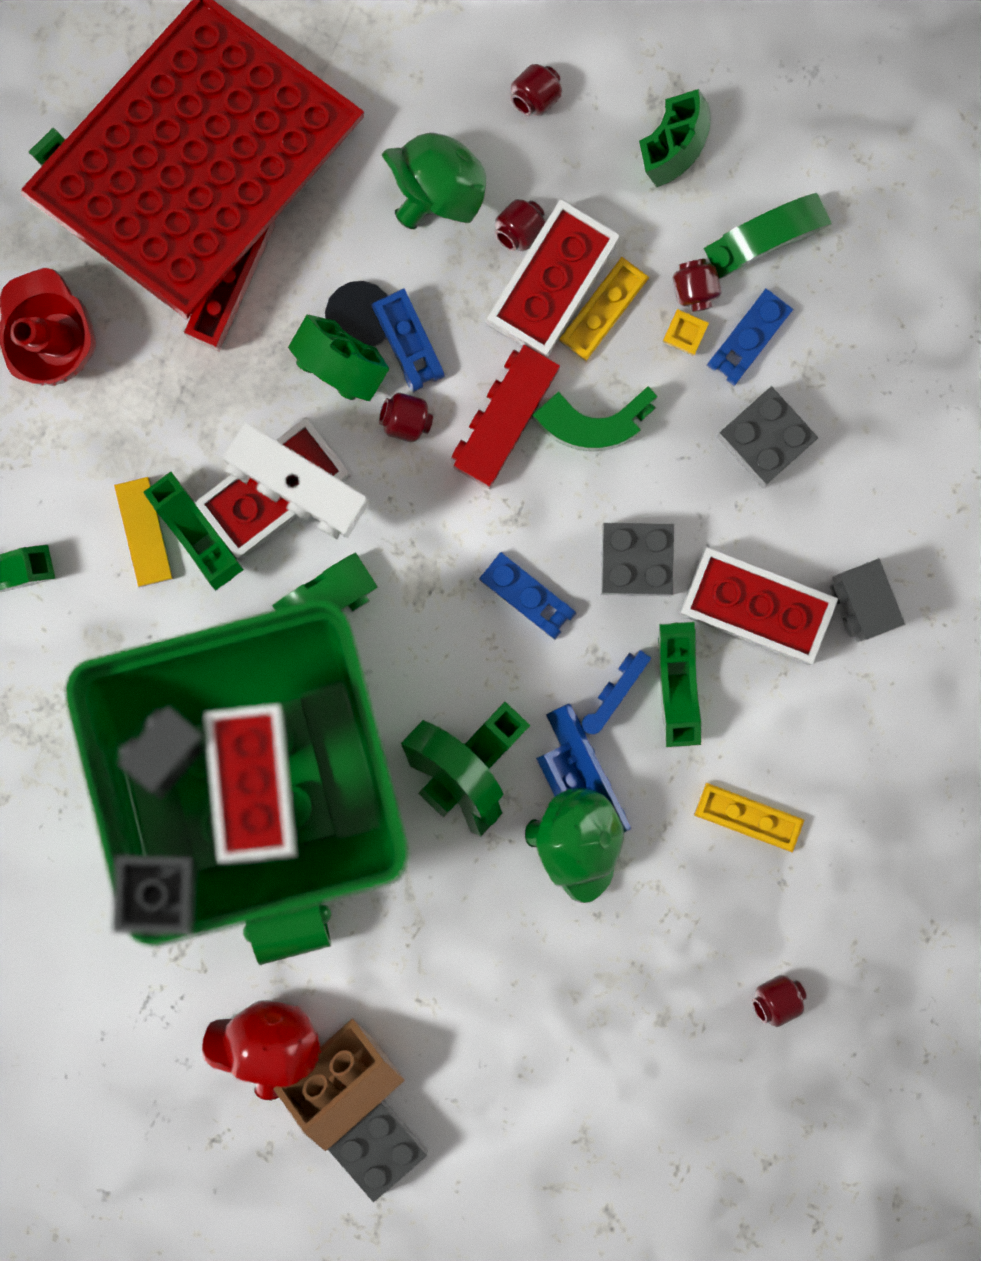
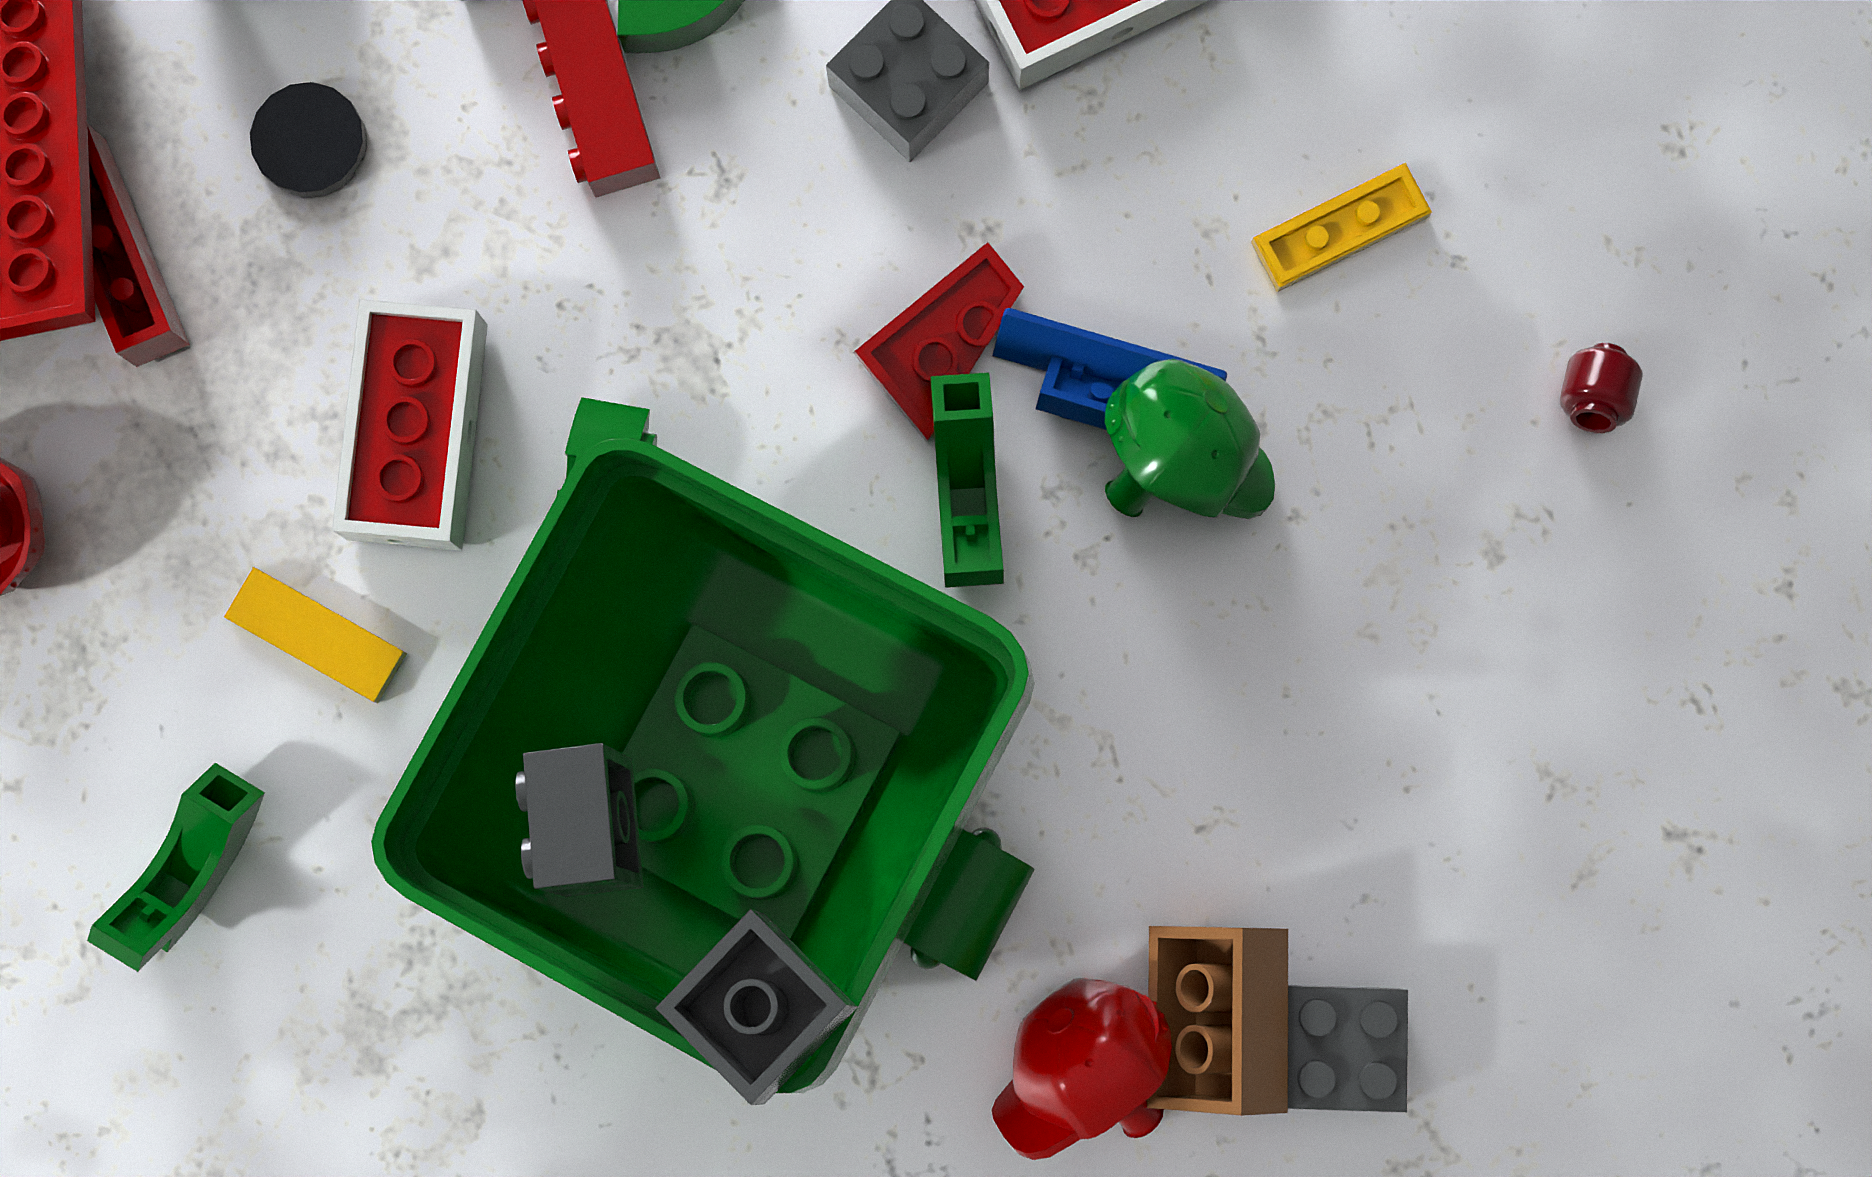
camera: 40 degrees left, 5 degrees down
green arch [143,472,244,591] -> none
red brick [204,705,297,865] -> none
white brick [221,422,370,540] -> none
green brick [288,314,389,402] -> none
blue plate [371,288,445,392] -> none
dark red head [379,393,433,442] -> none
green arch [401,720,504,837] -> none
blue plate [479,552,577,640] -> none
blue plate [581,650,651,734] -> none
green arch [658,622,701,747] -> none
none -> red wing [853,242,1024,442]

